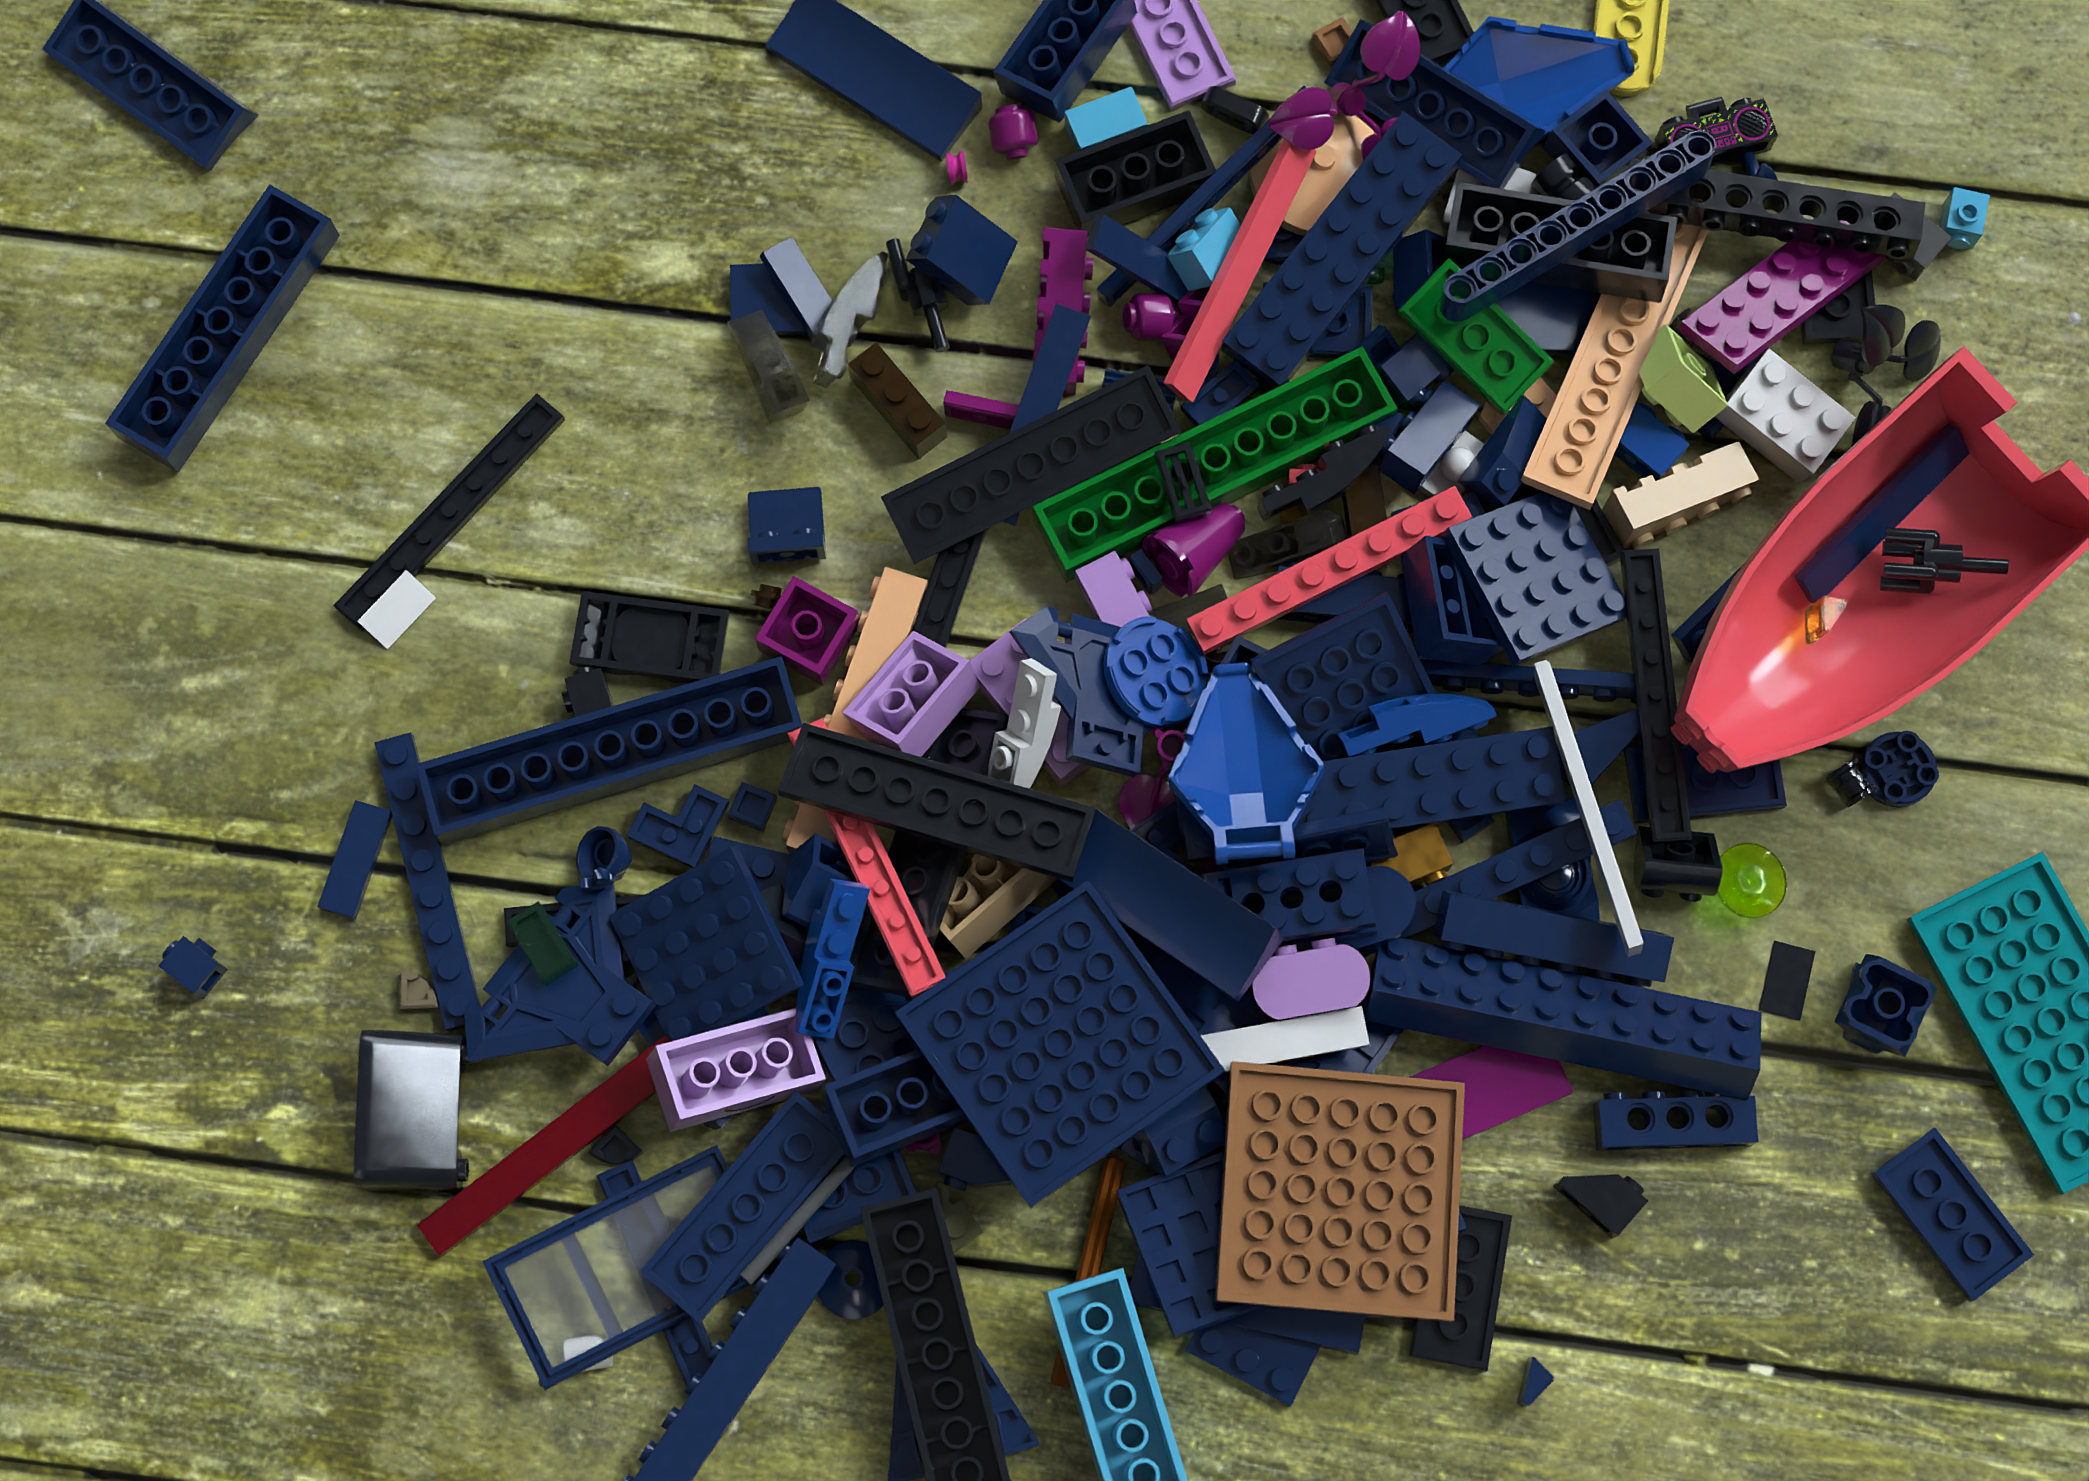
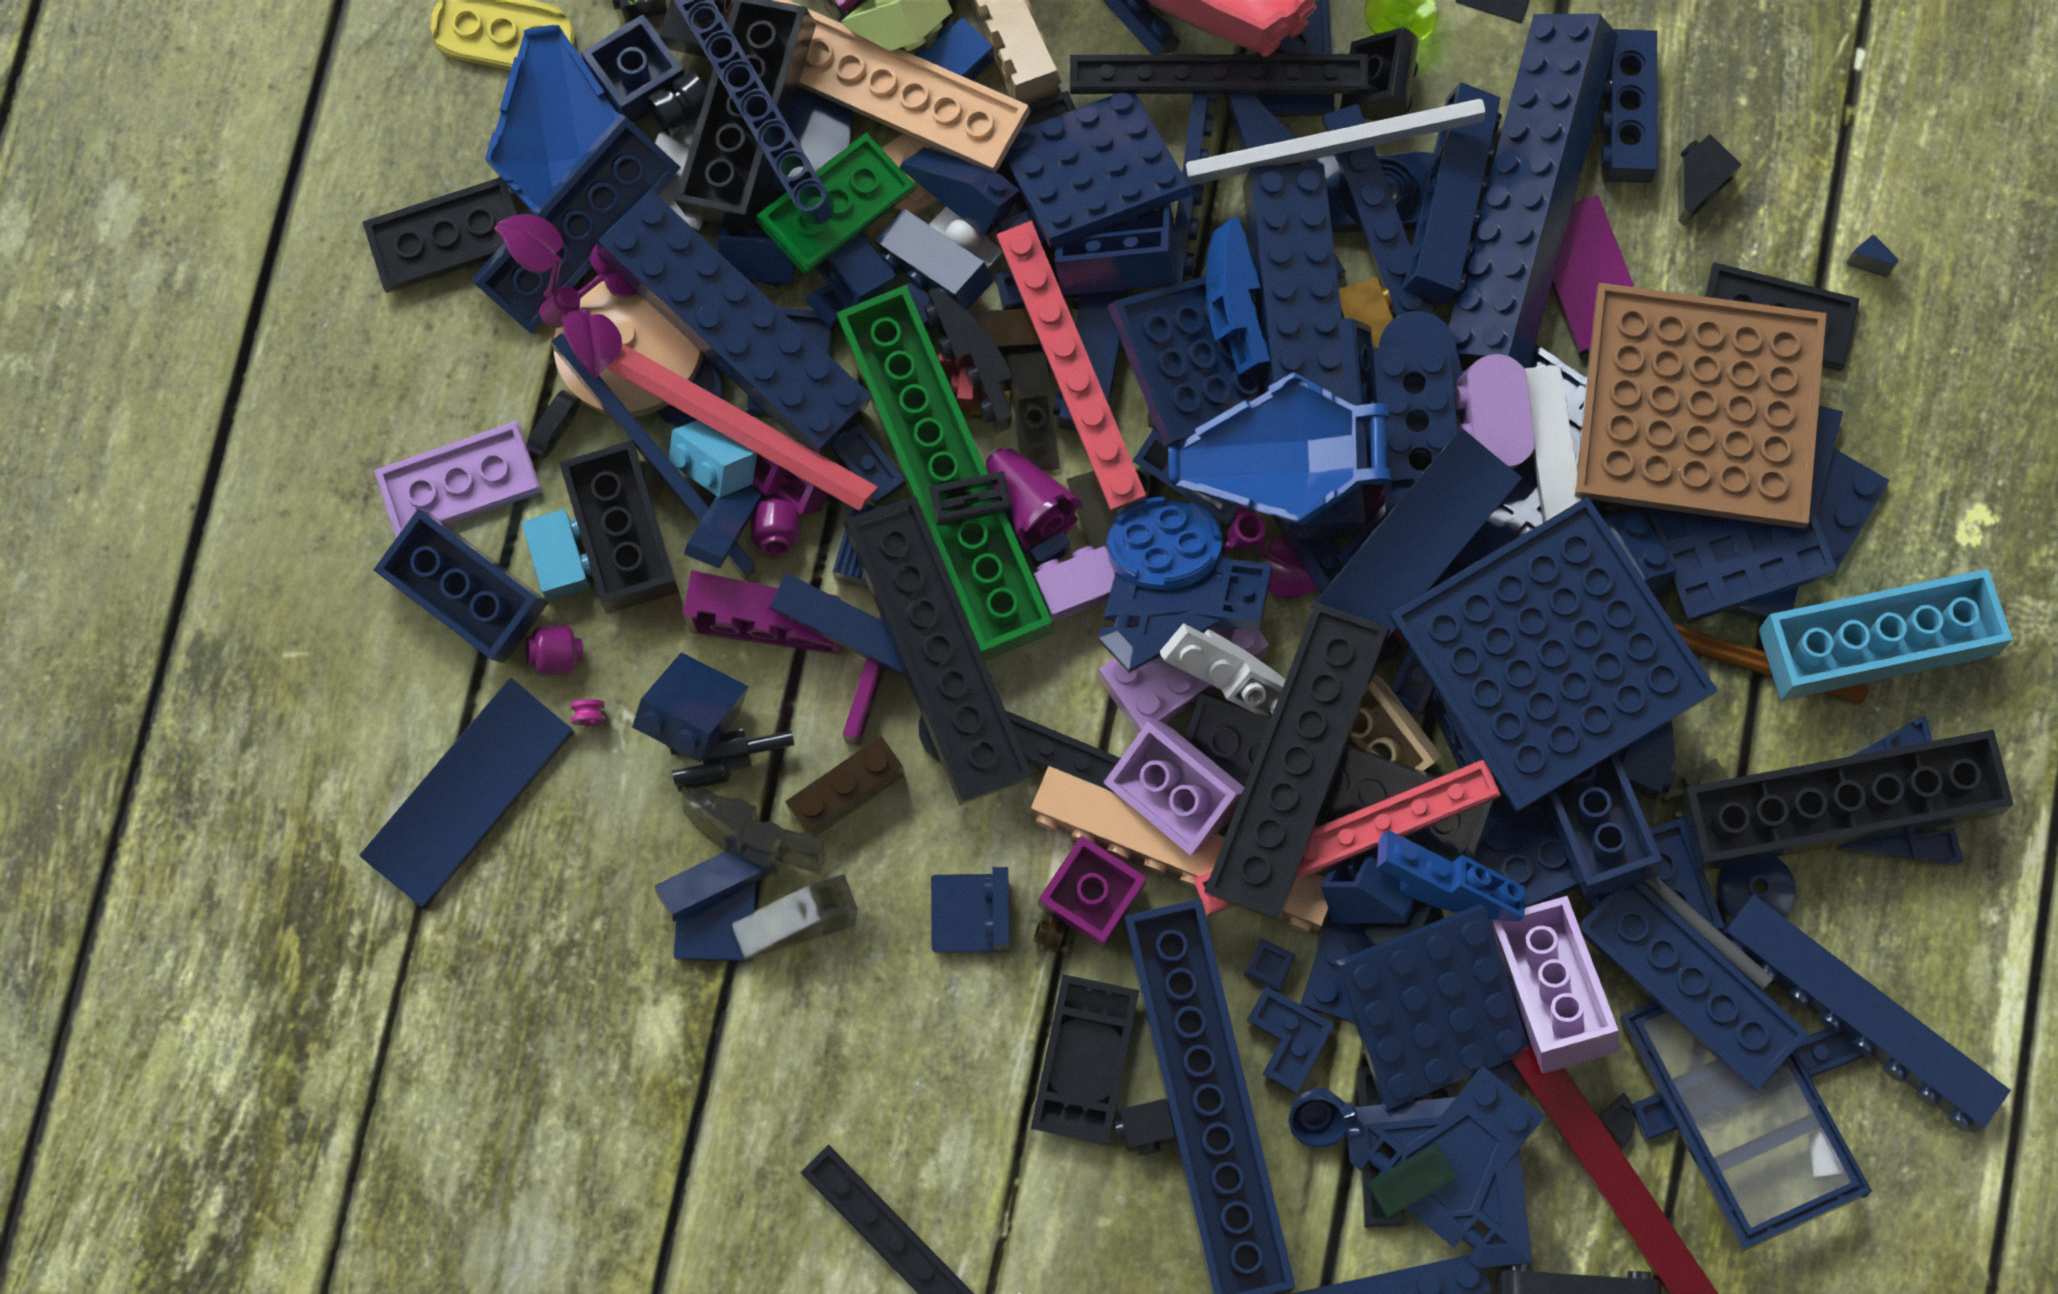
camera: 85 degrees left, 0 degrees up
medium nougat tile [1311,17,1353,67] -> none

